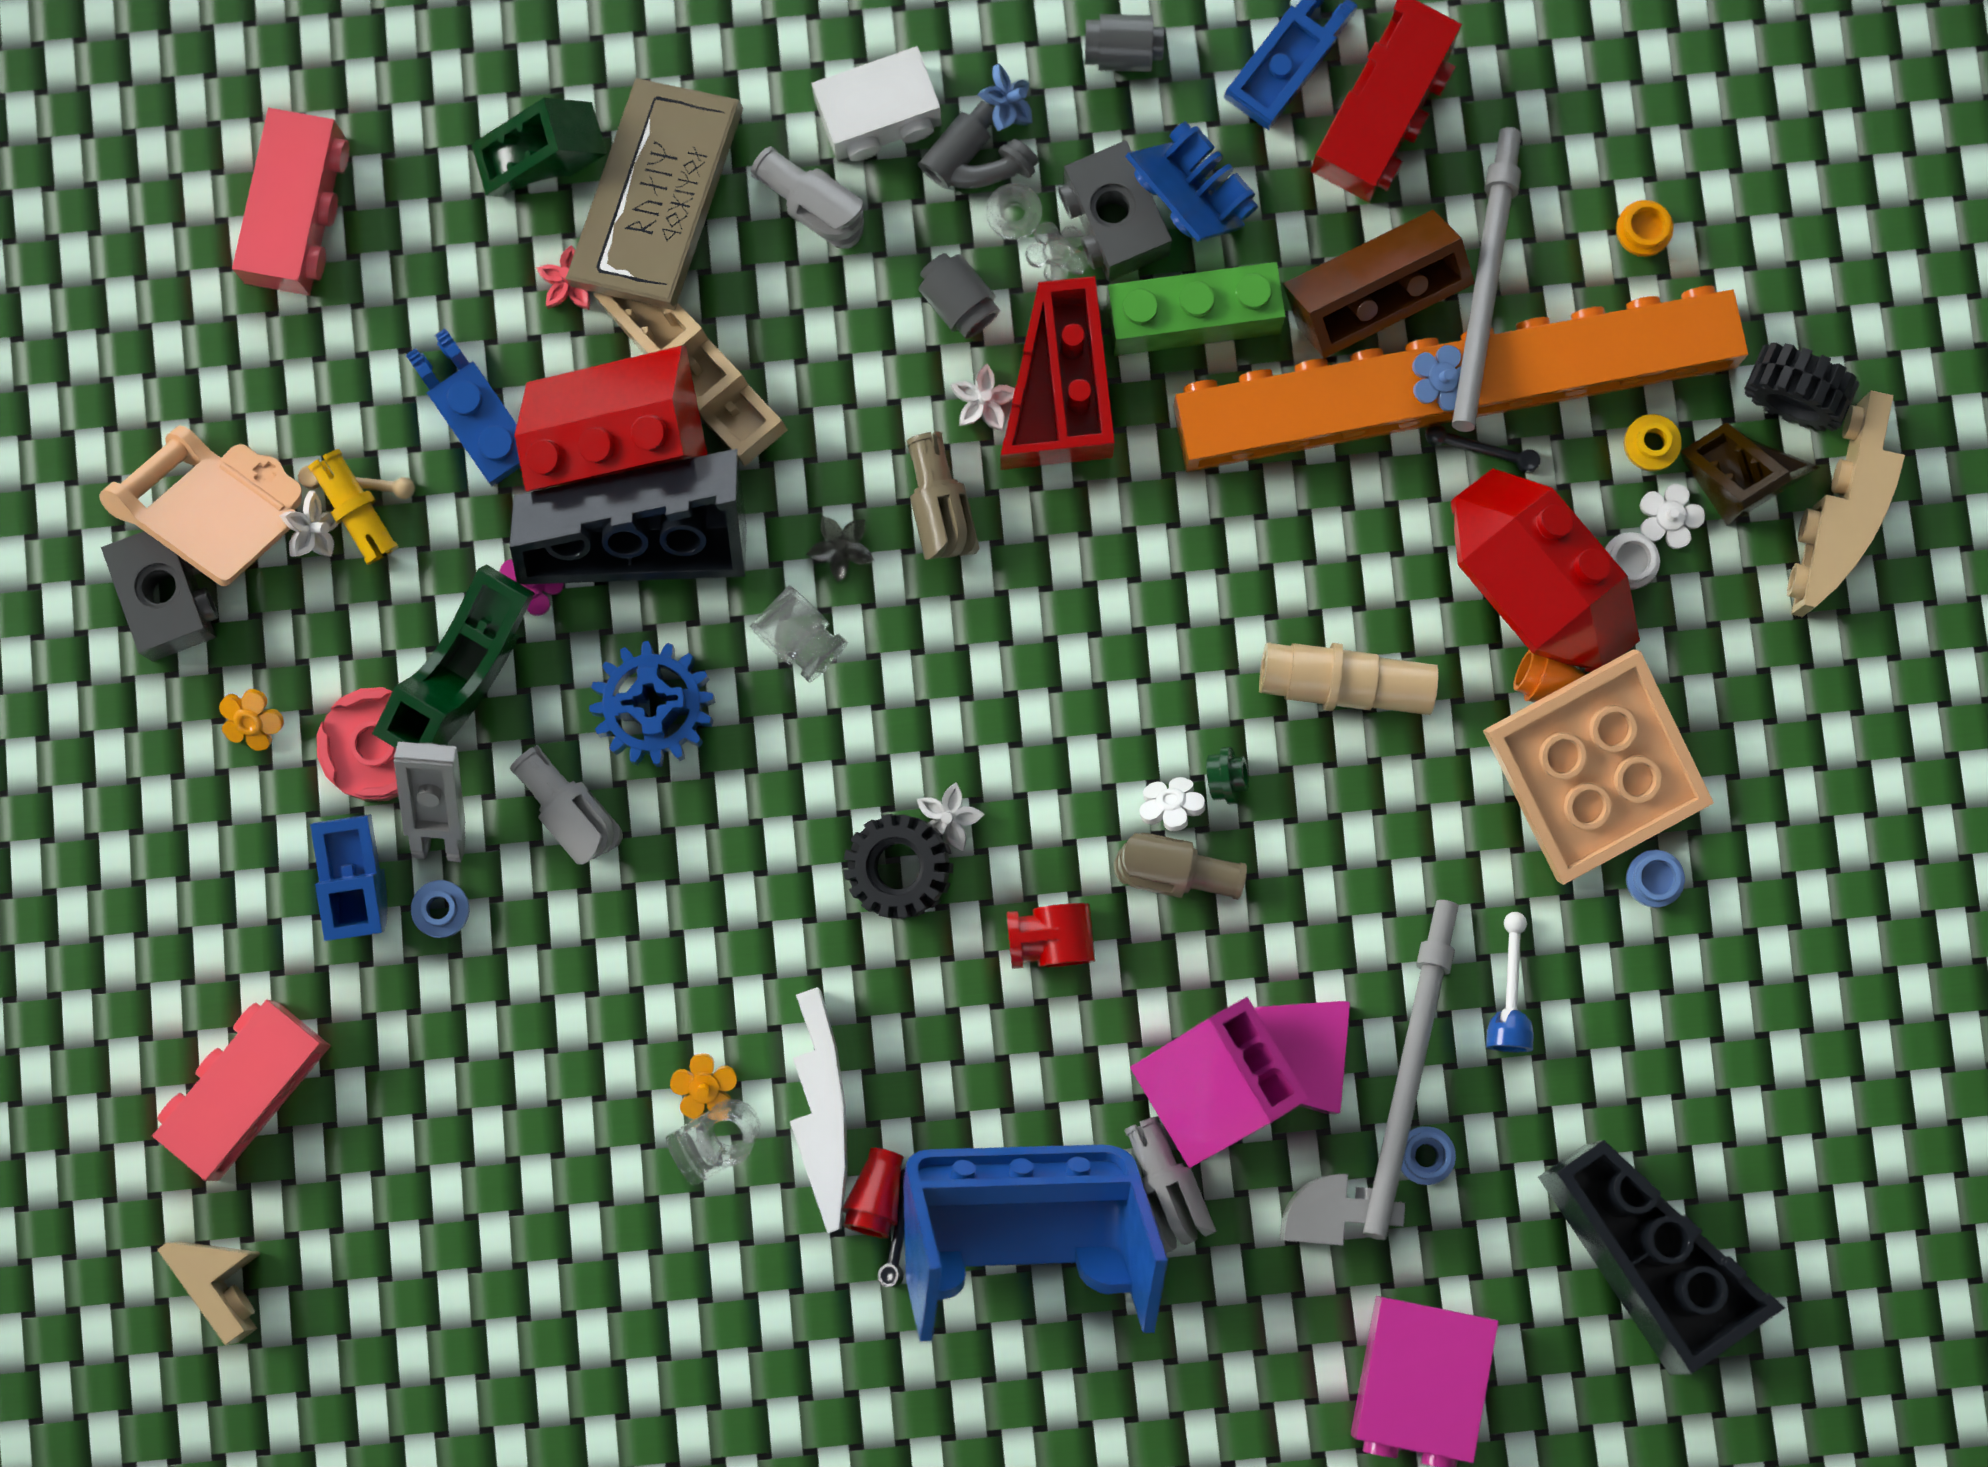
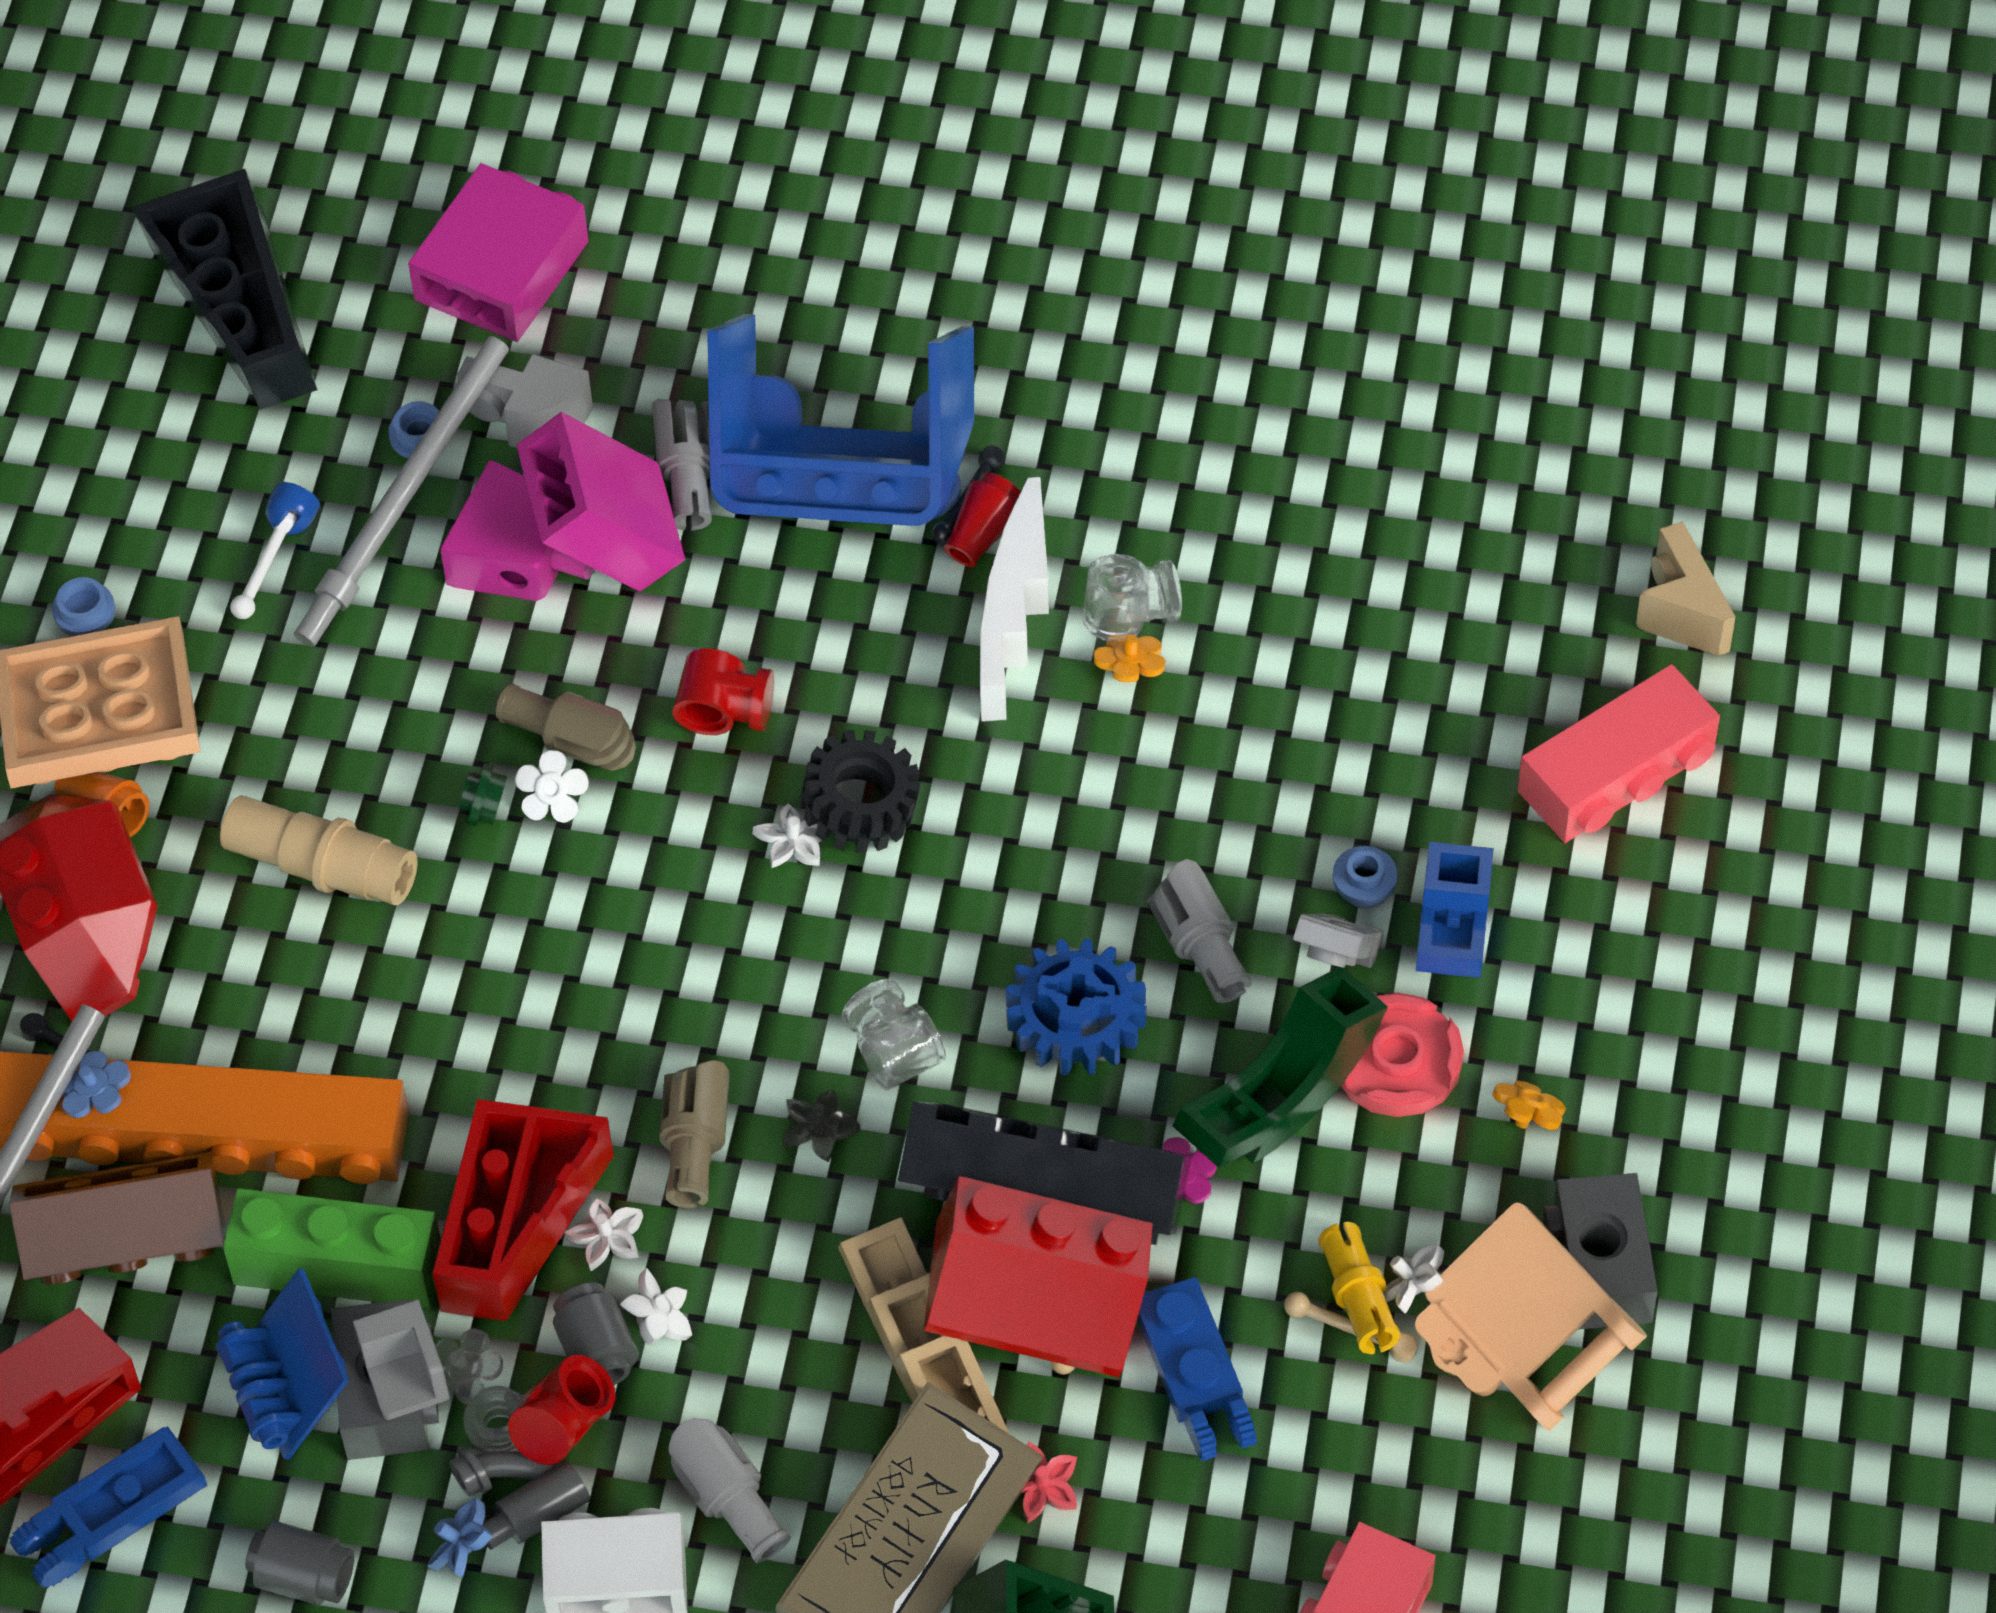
camera: 165 degrees left, 25 degrees down
none -> light grey panel [353,1299,450,1420]
none -> red piece [508,1355,615,1465]
none -> white plant [620,1268,692,1345]

